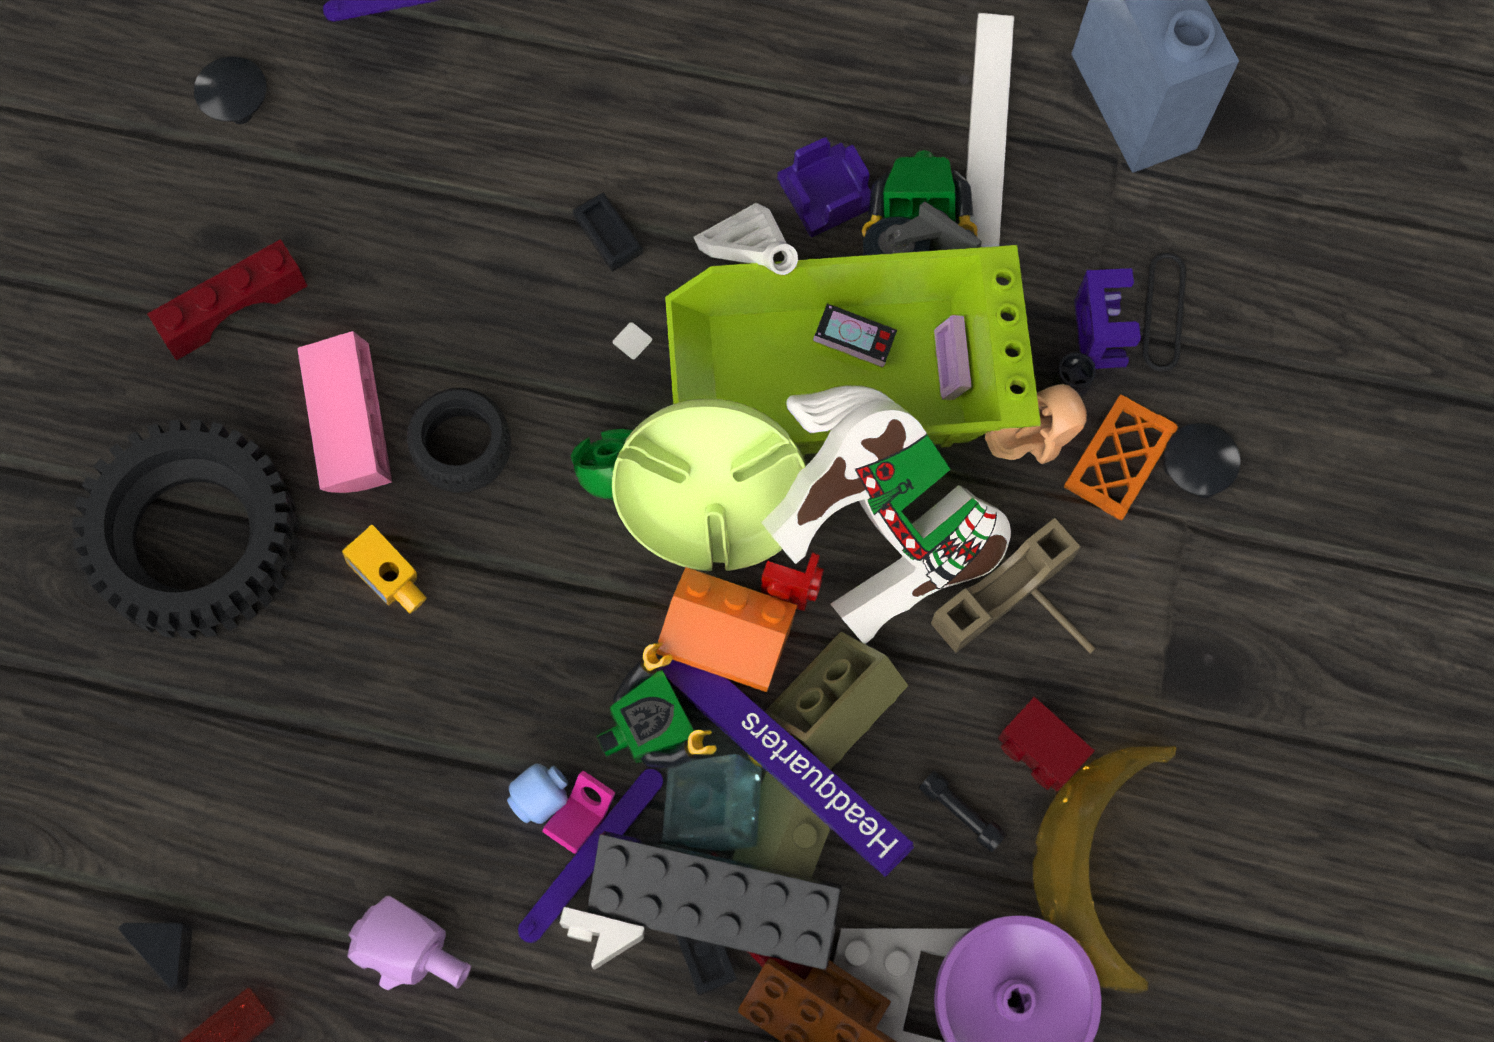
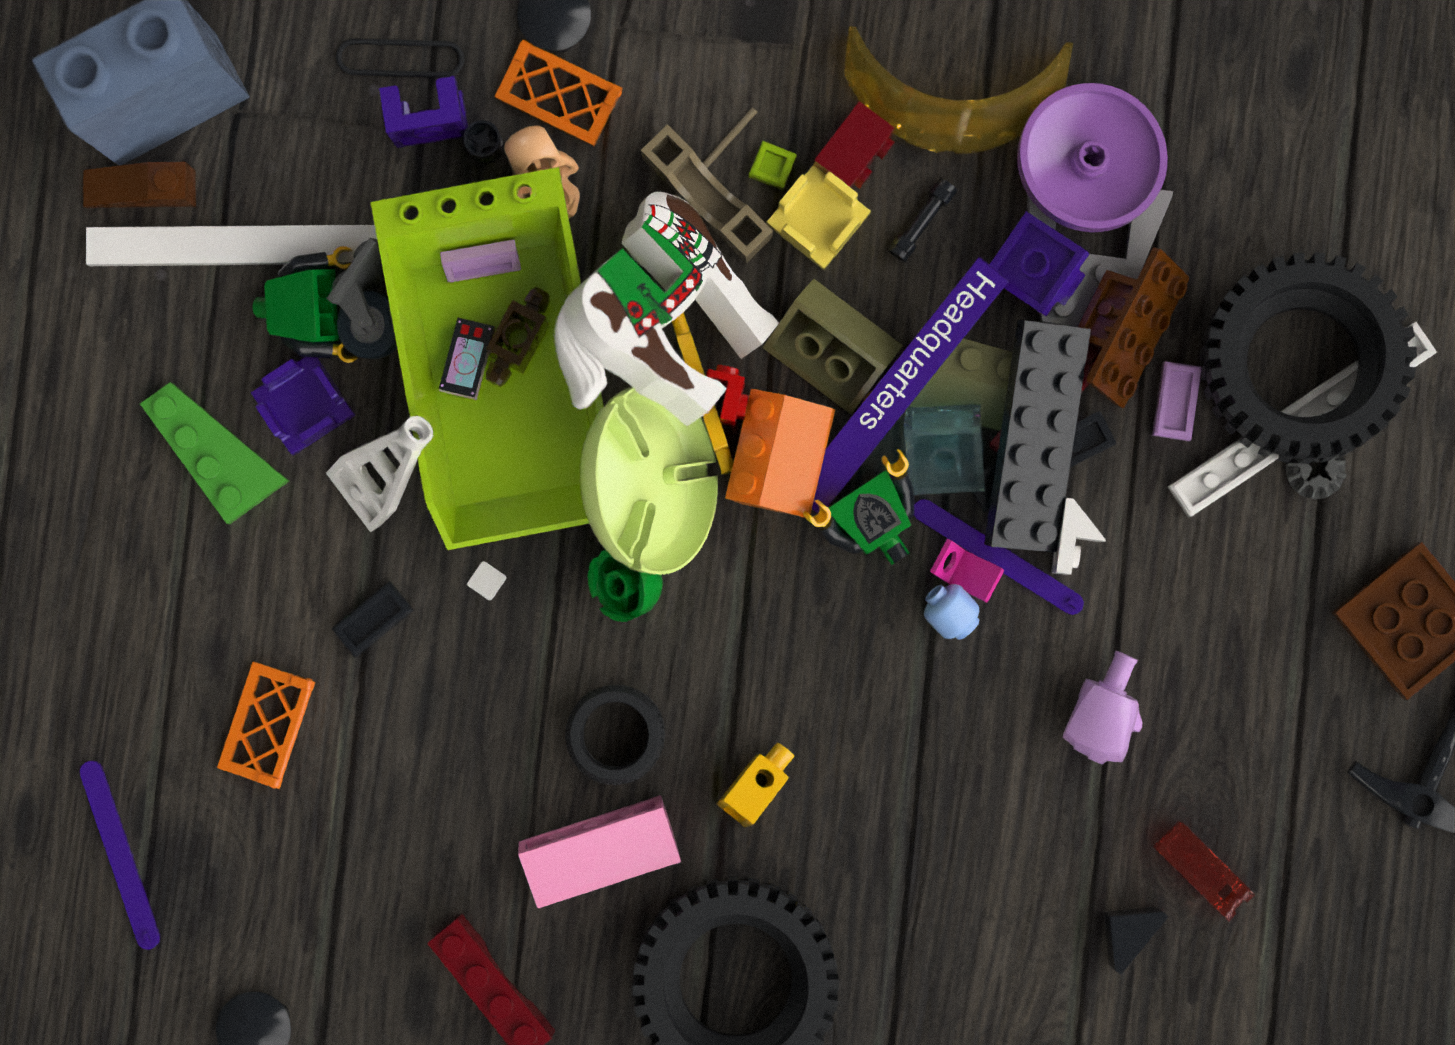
camera: 90 degrees left, 15 degrees up
none -> reddish brown slope [83,162,196,208]
none -> bright green wing [140,382,290,524]
none -> orange window [217,661,315,789]
none -> dark brown piece [486,287,550,387]
none -> yellow piece [672,312,733,475]
none -> lime tile [749,141,797,190]
none -> light yellow panel [767,165,871,270]
none -> dark purple panel [990,211,1090,316]

